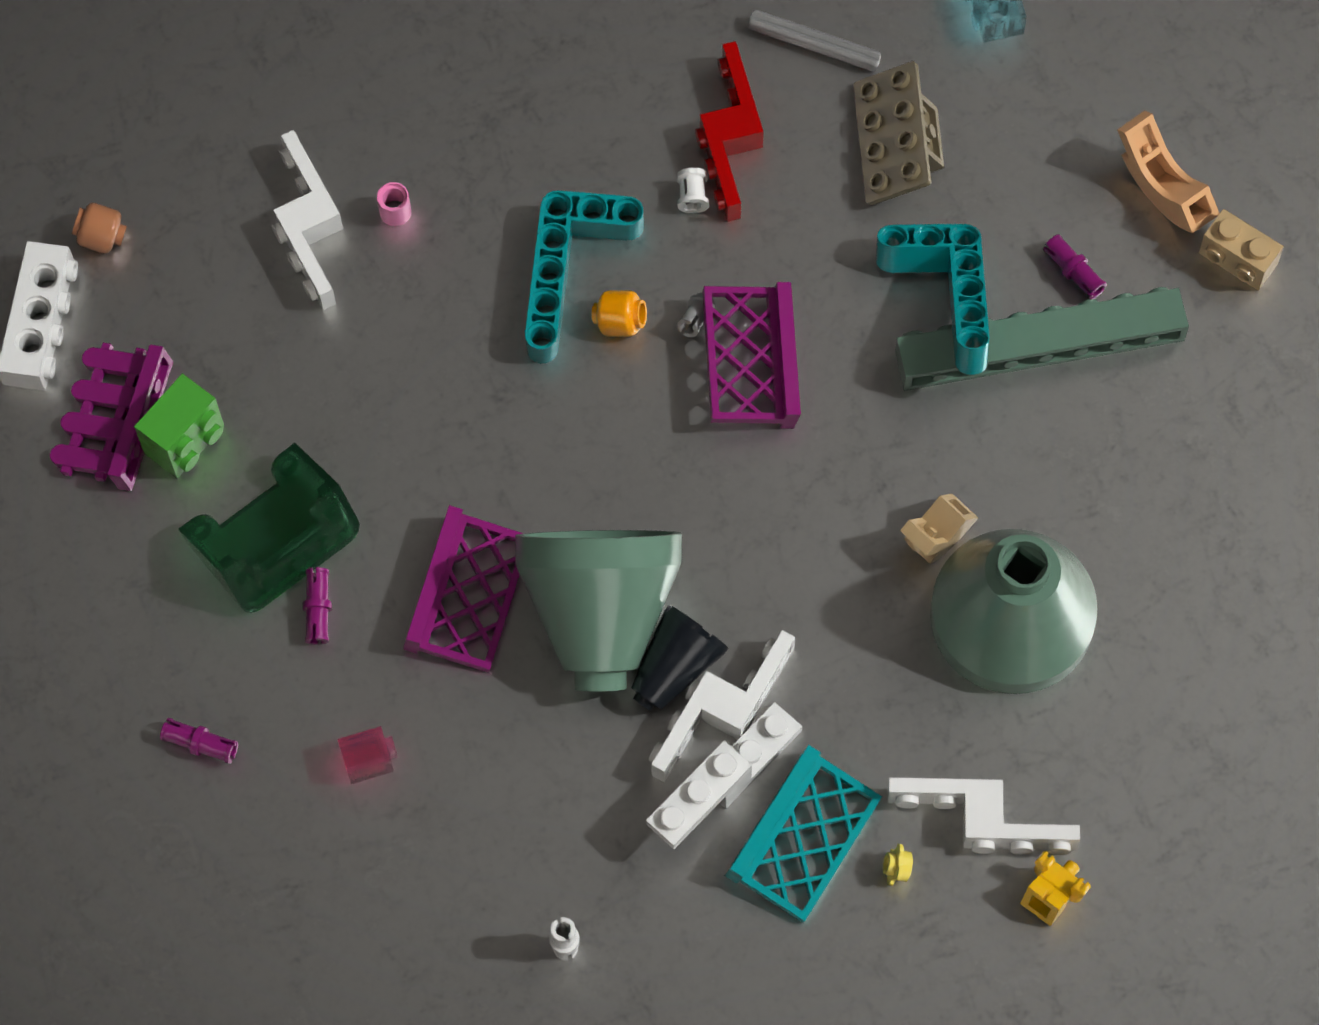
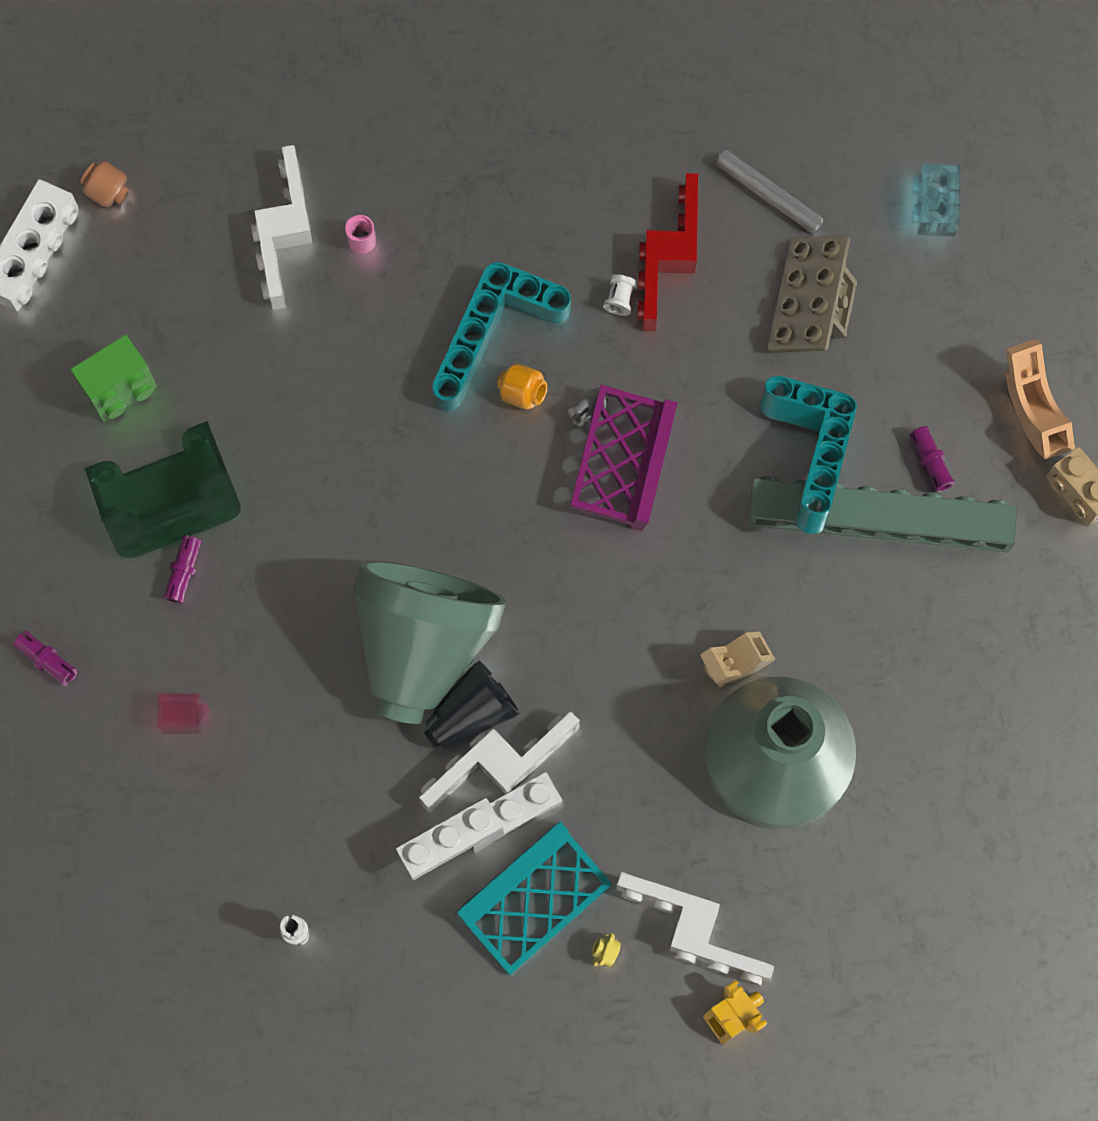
camera: 15 degrees right, 5 degrees up
magenta fence [50,342,173,491] -> none
magenta fence [403,505,524,673] -> none

